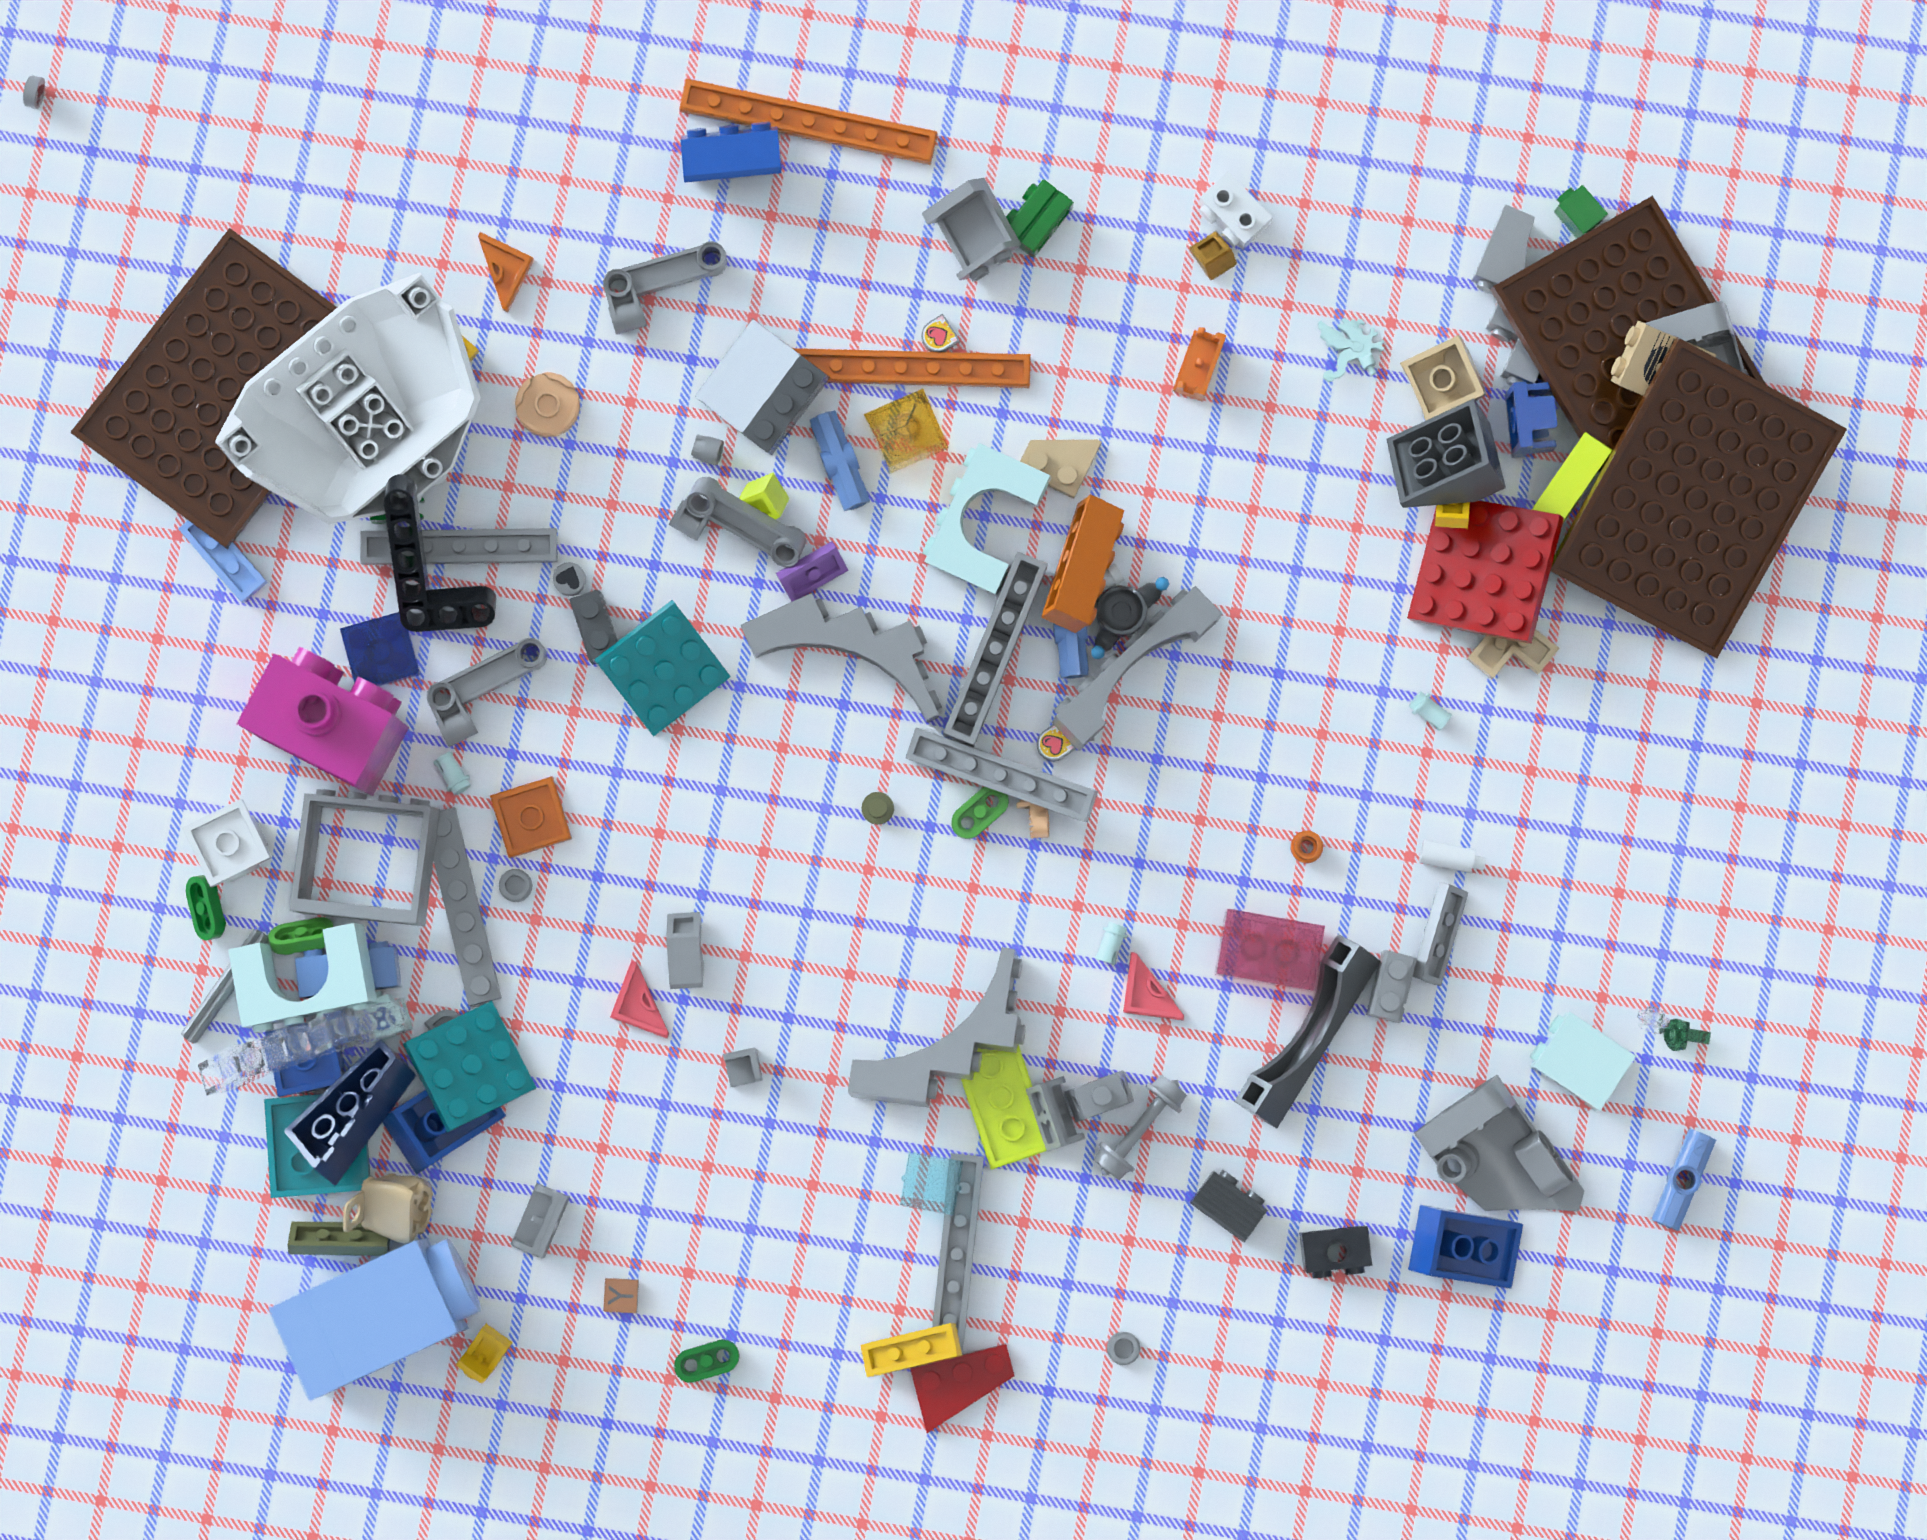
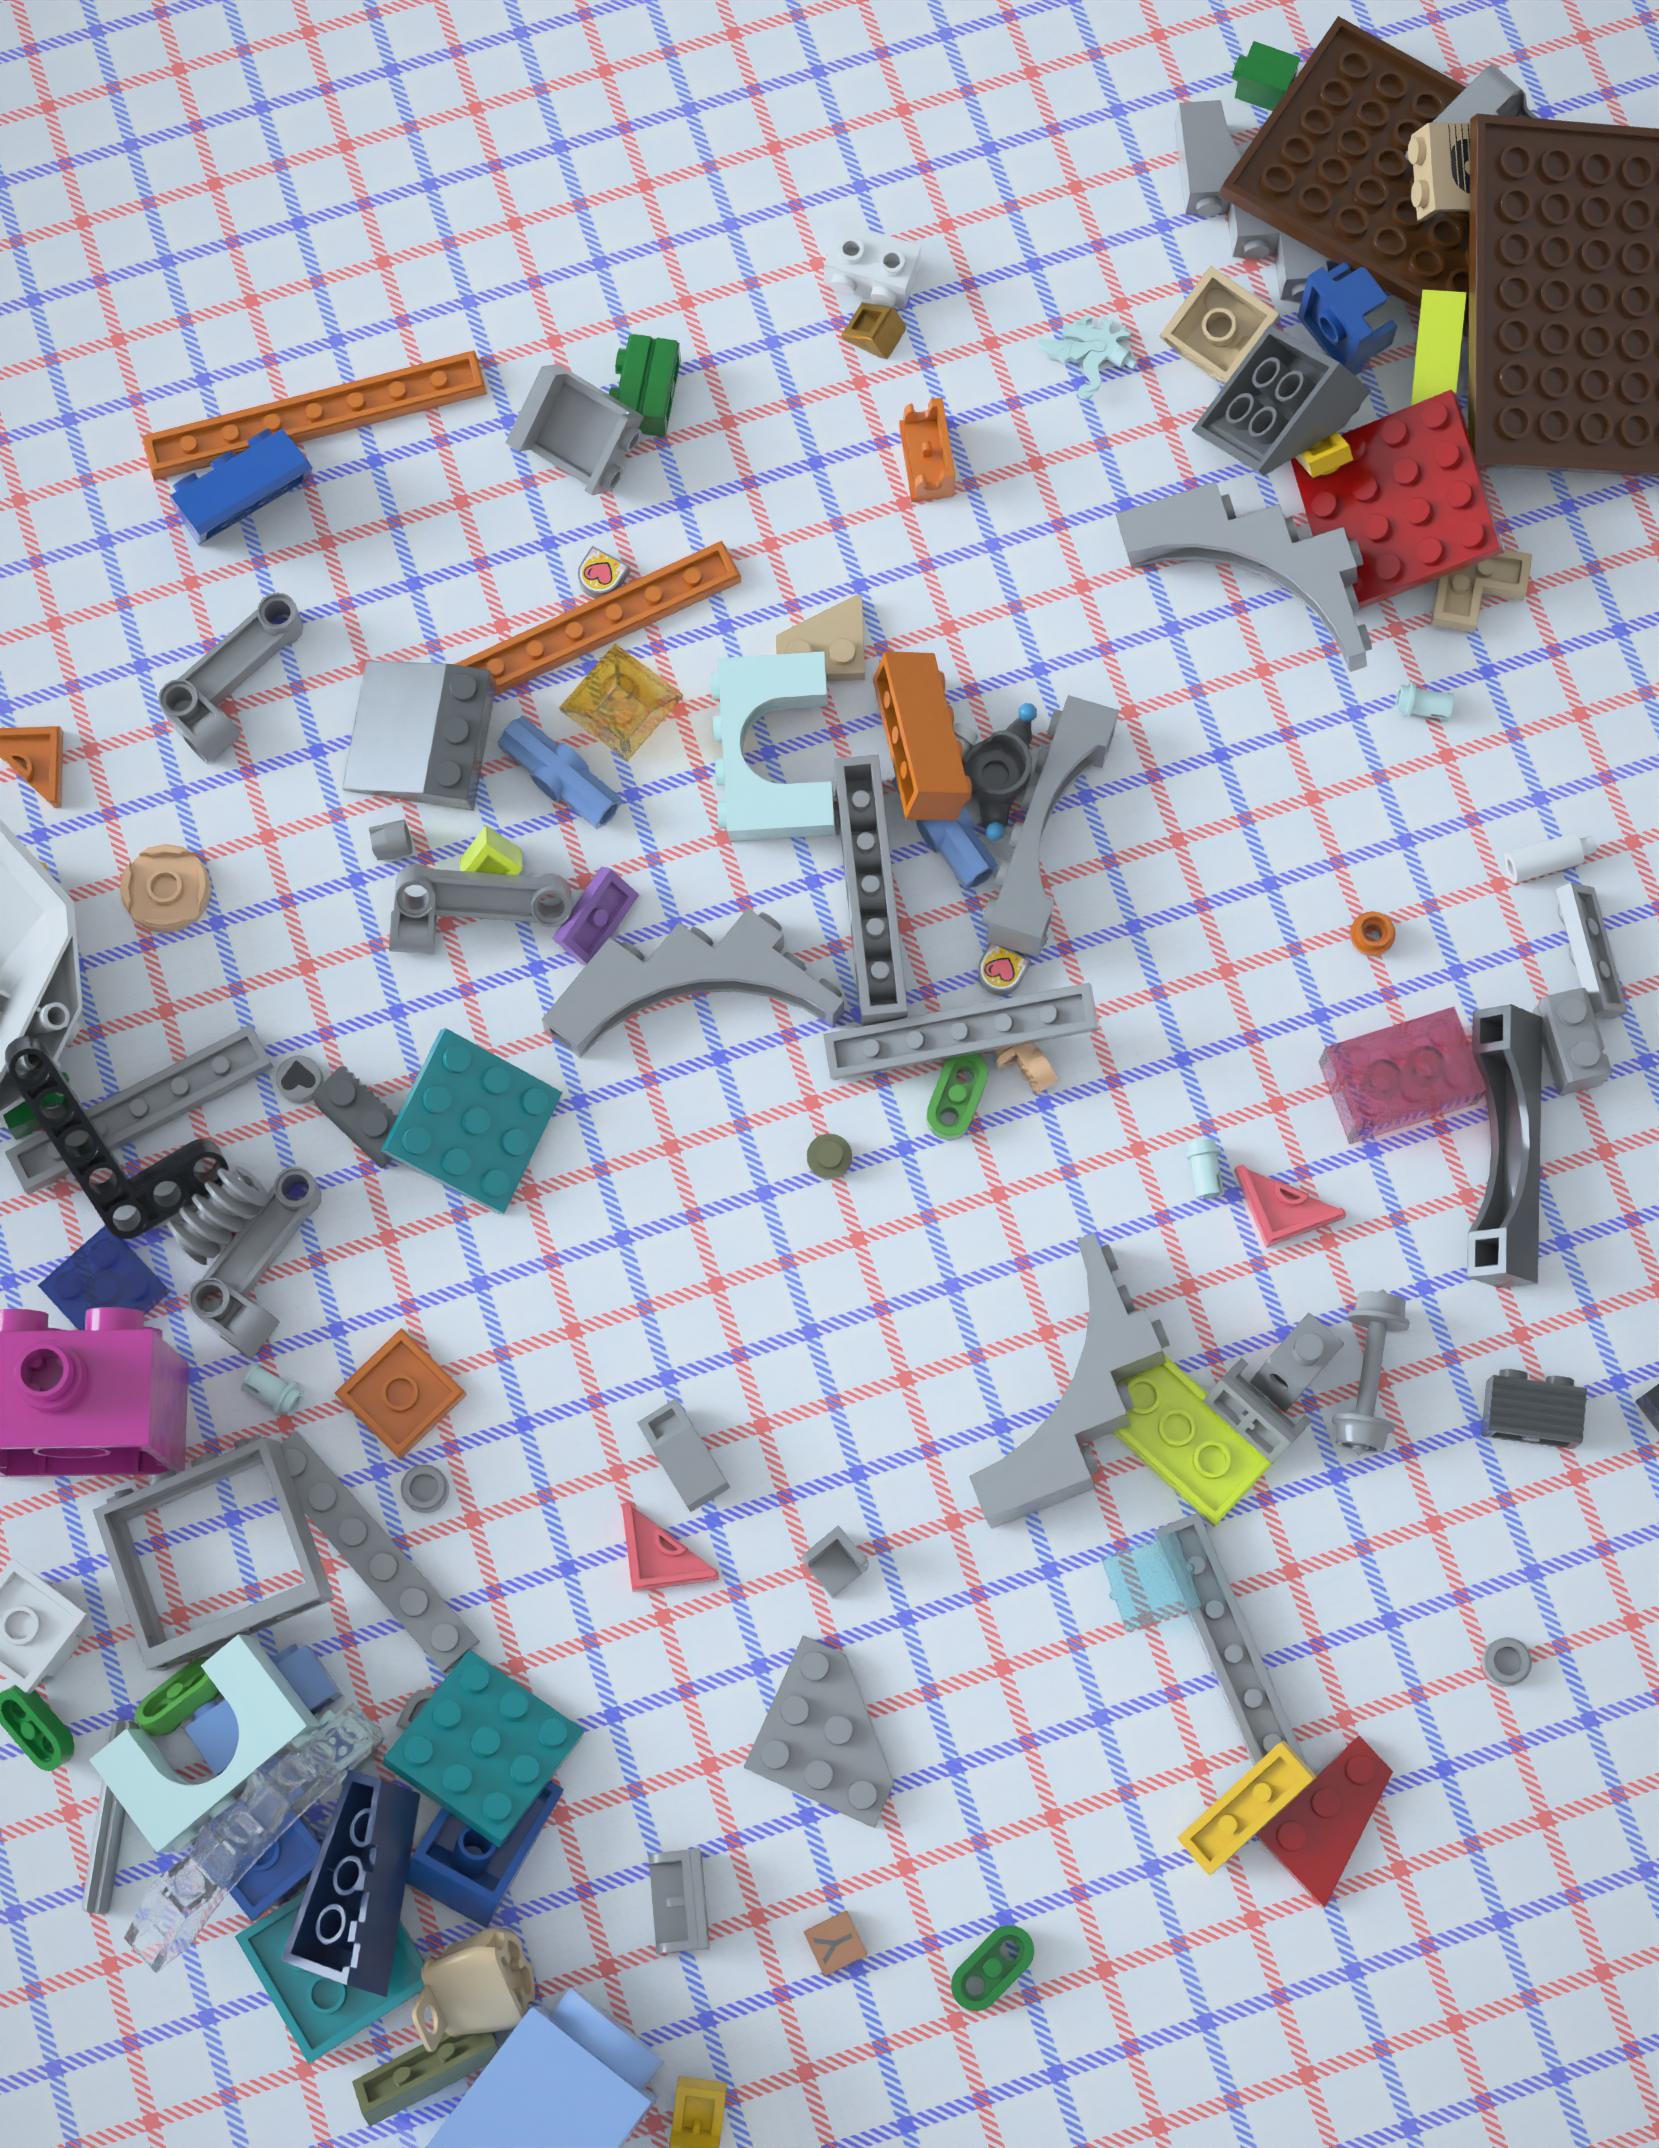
camera: 25 degrees left, 10 degrees down
none -> light grey piece [166,1166,270,1265]
none -> light grey plate [744,1635,894,1828]
none -> light grey arch [1115,482,1372,672]

